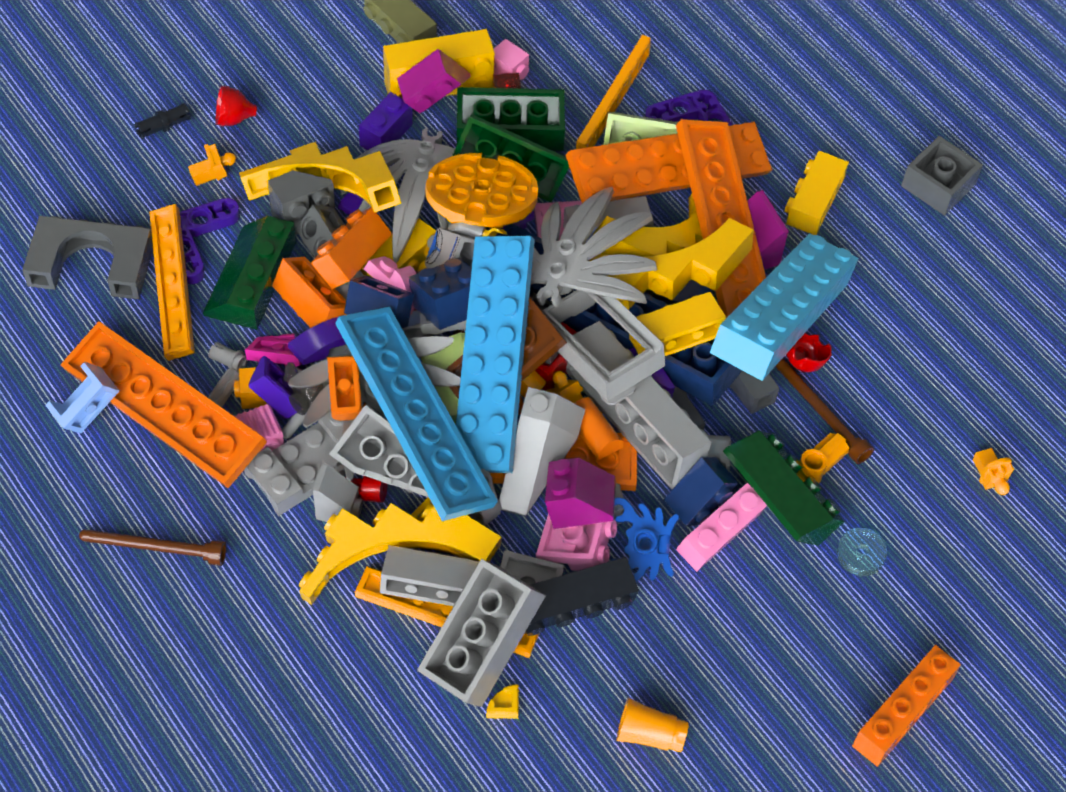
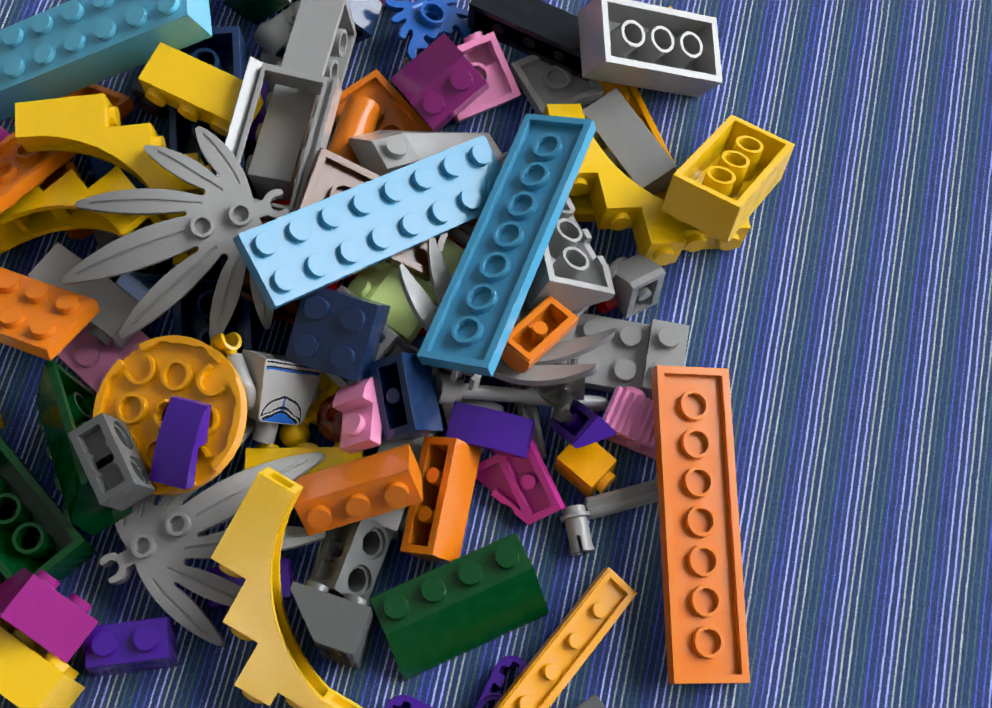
camera: 130 degrees left, 10 degrees up
light blue panel [46,362,120,433] -> none
reddish brown piece [79,529,226,566] -> none
none -> dark grey brick [67,413,157,511]
none -> dark purple slope [150,396,211,490]
none -> yellow brick [661,114,795,243]

